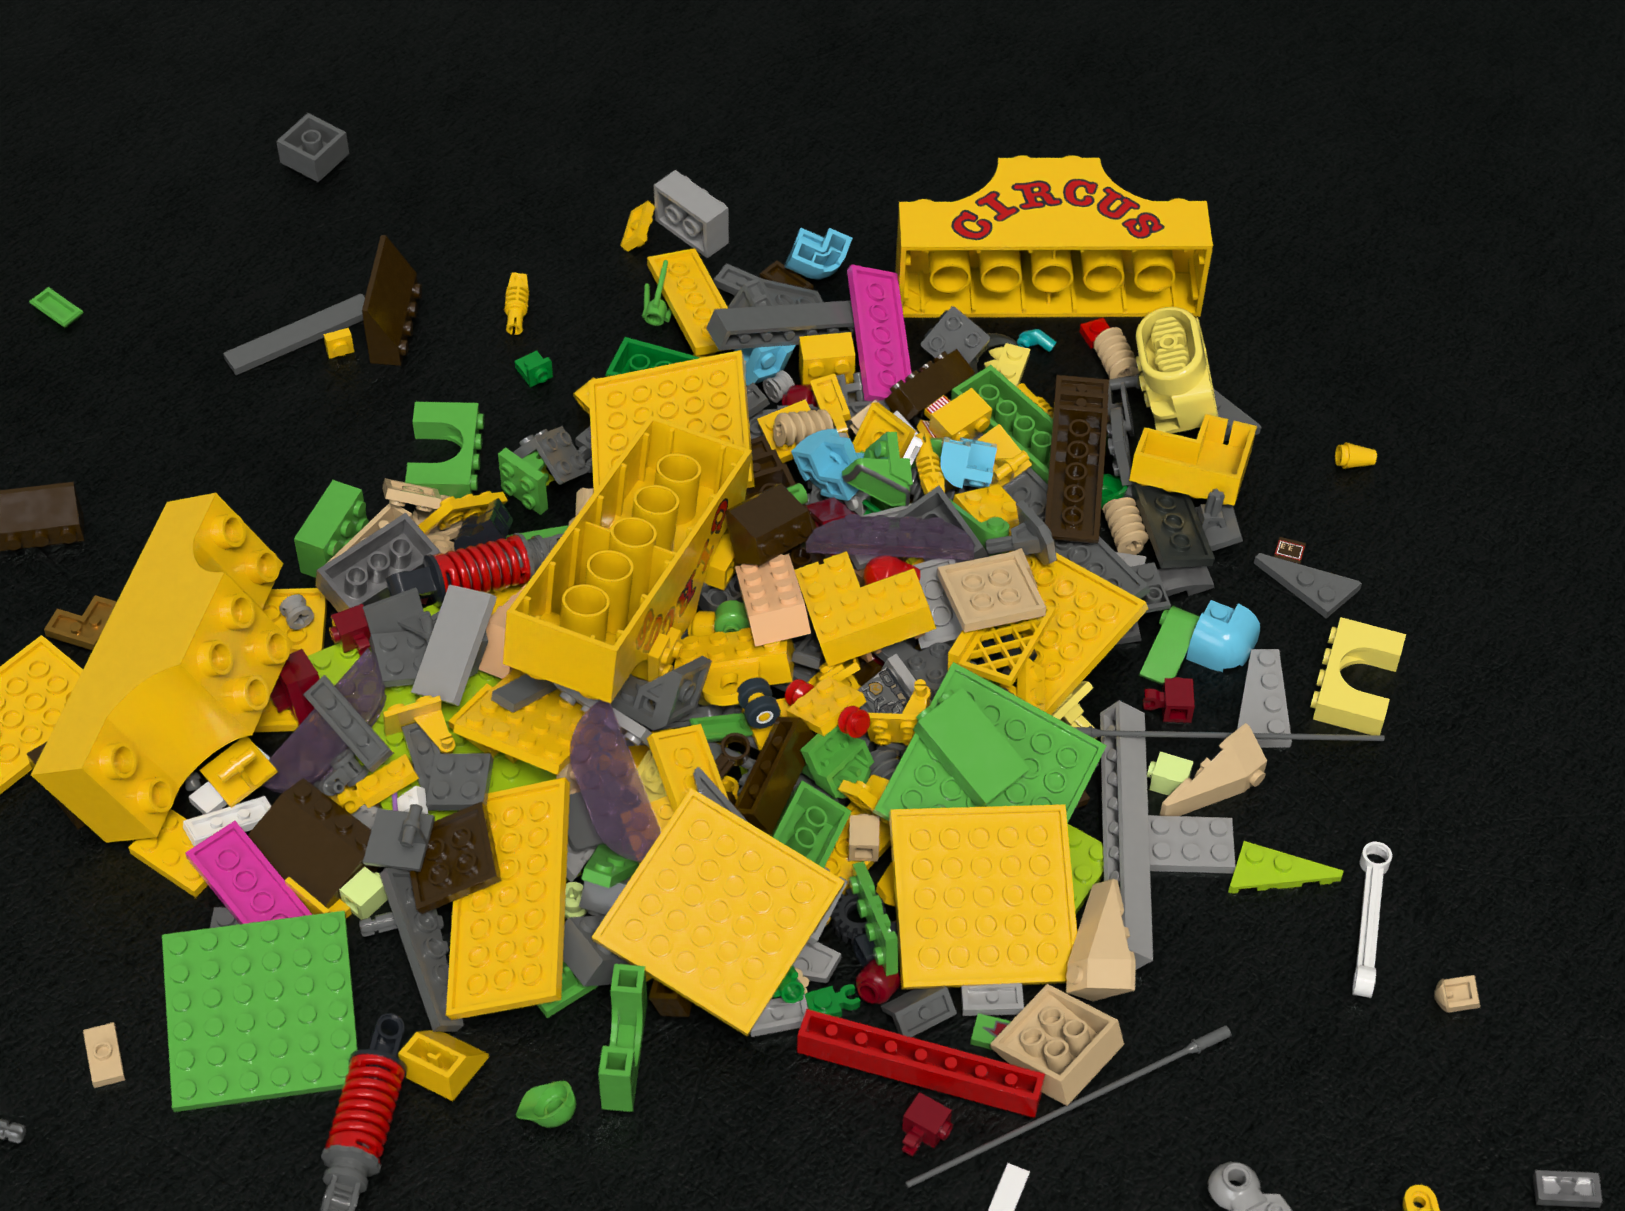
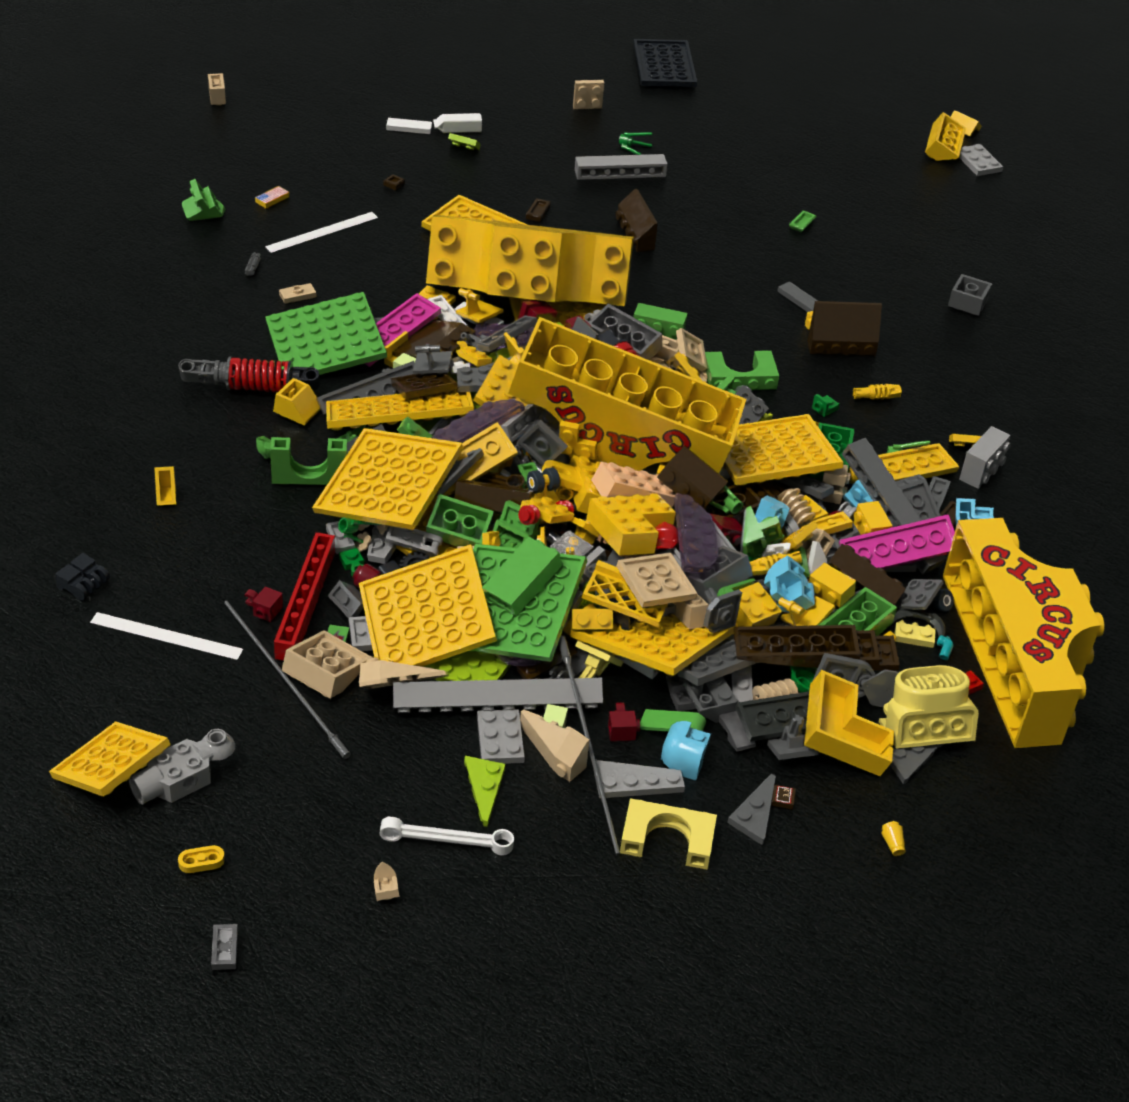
camera: 80 degrees right, 10 degrees down
bright green wing [849,861,898,976] -> none

